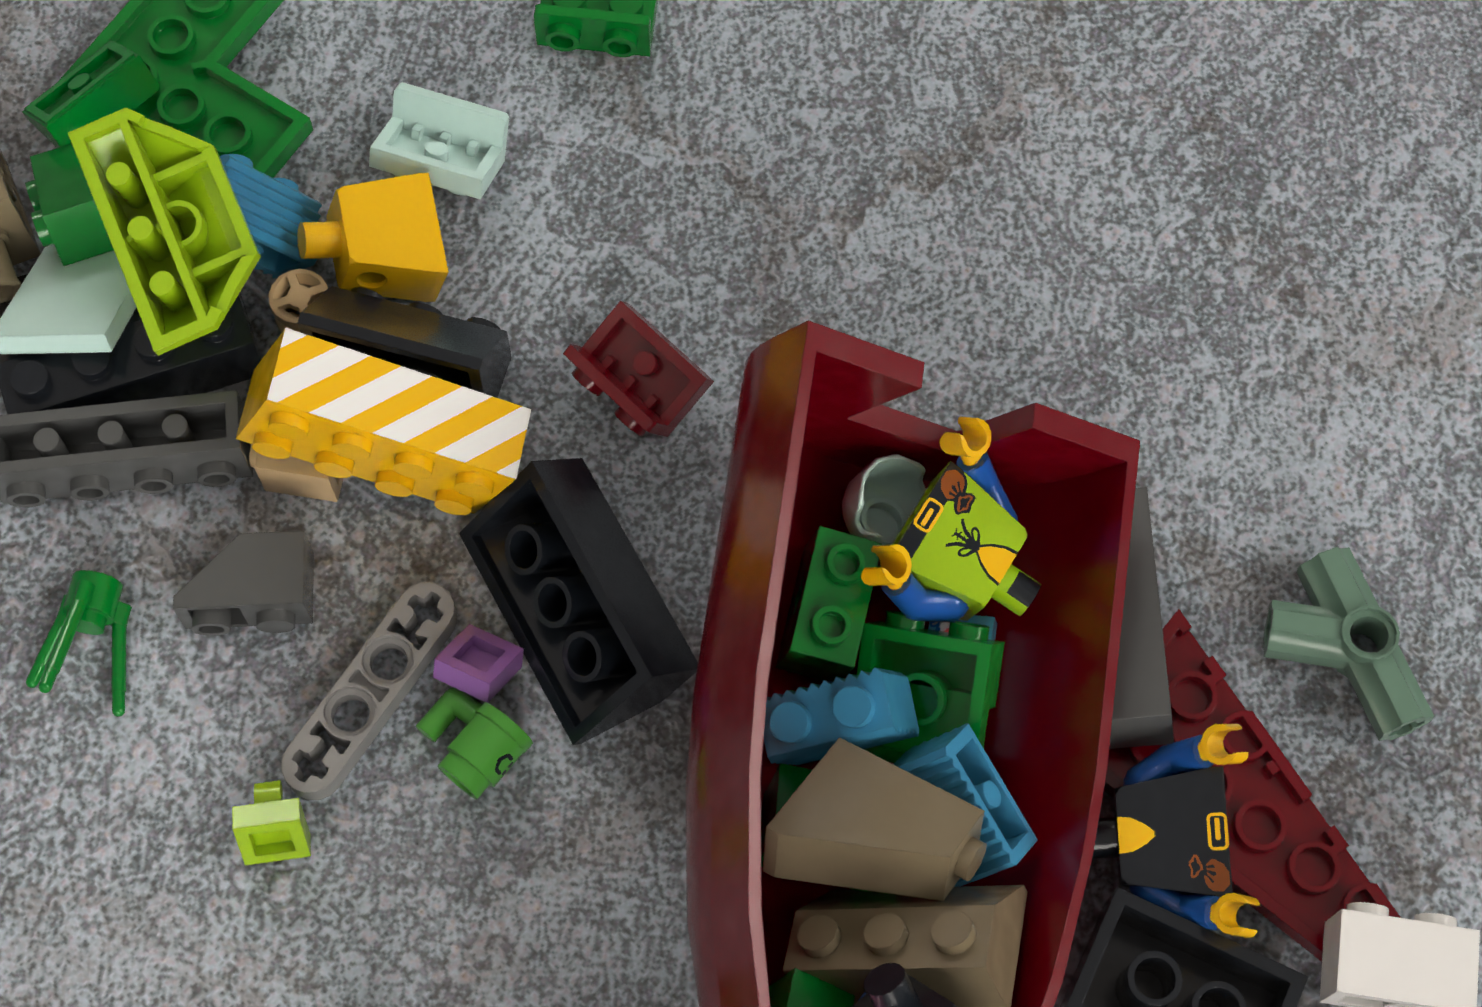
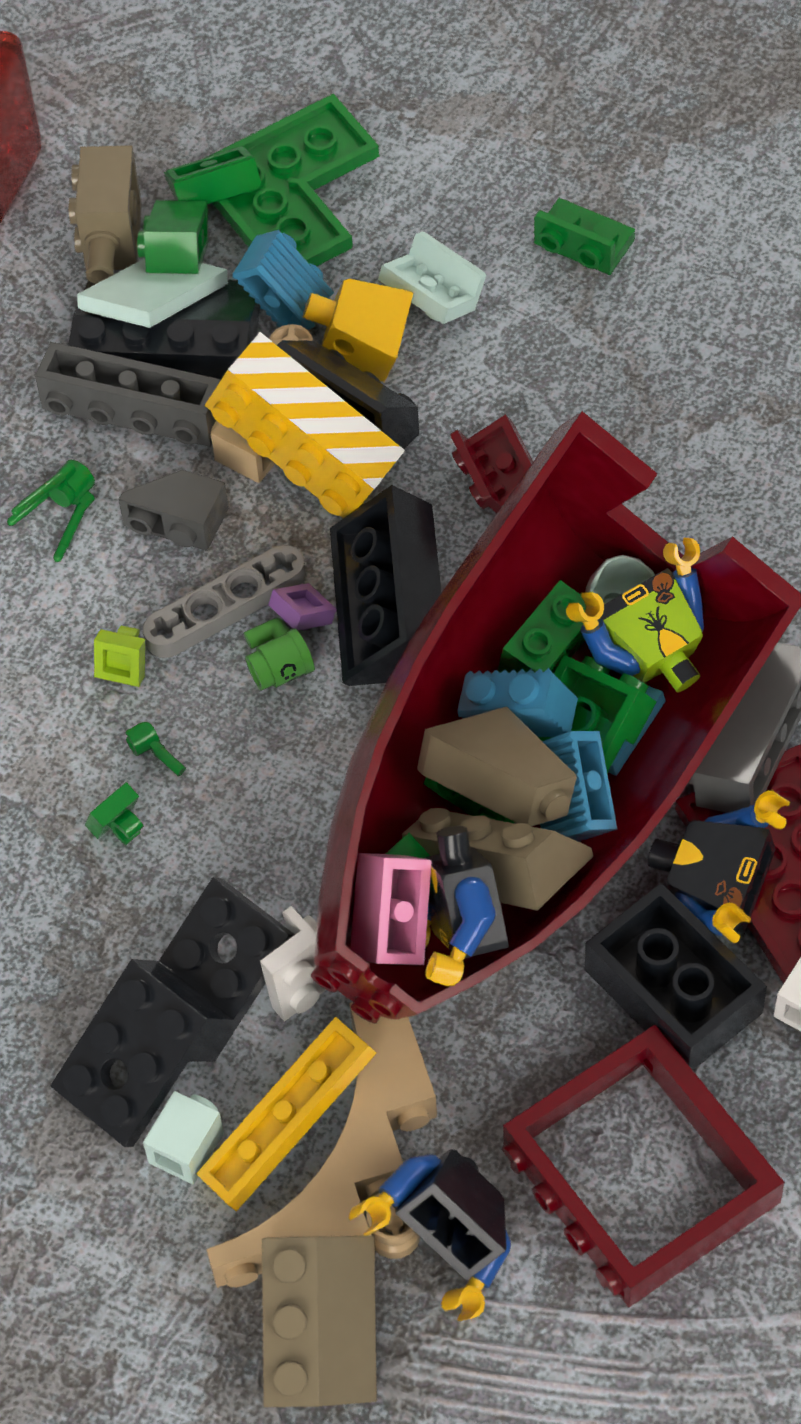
camera: 30 degrees right, 10 degrees down
lime wedge [68,107,261,356] -> none
none -> green hand [125,722,186,776]

